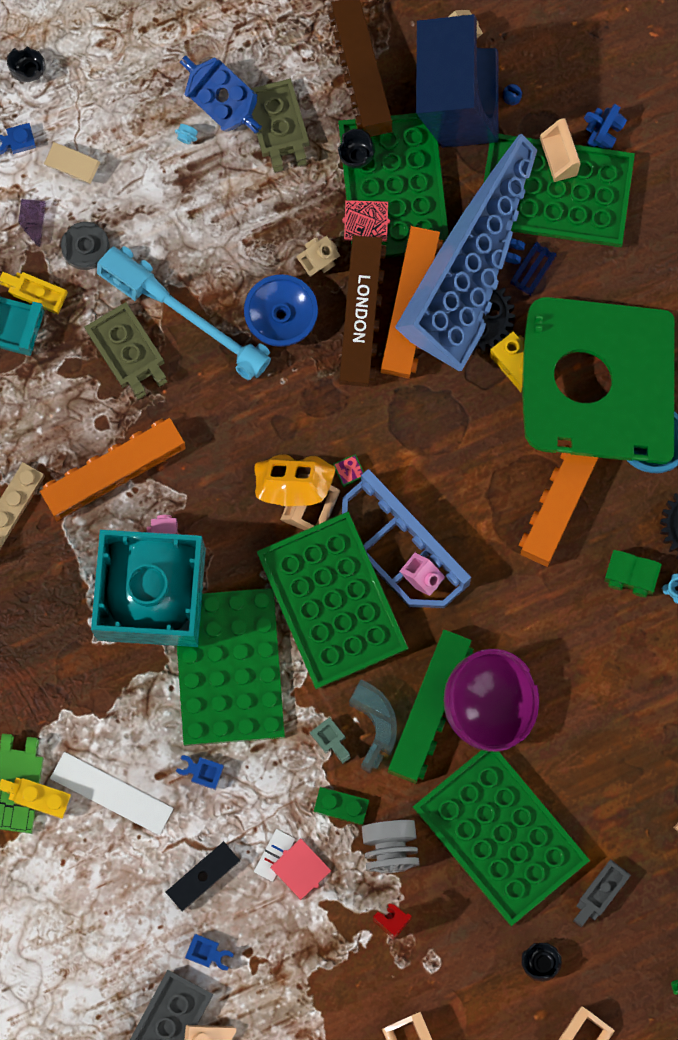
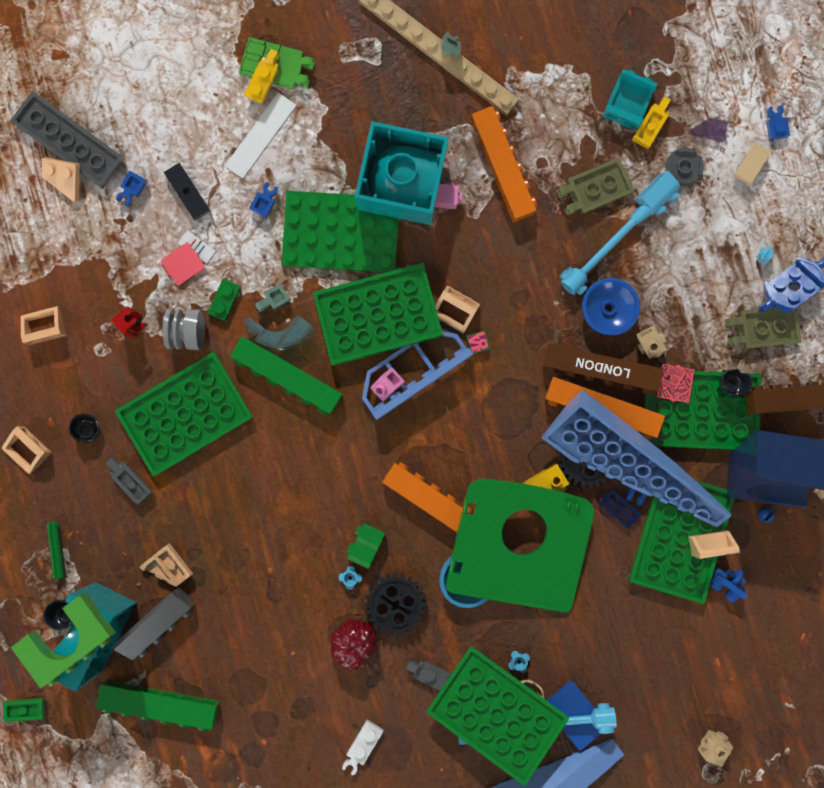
camera: 95 degrees right, 10 degrees up
light orange piece [254,454,335,507] -> none
magenta piece [444,649,539,752] -> none

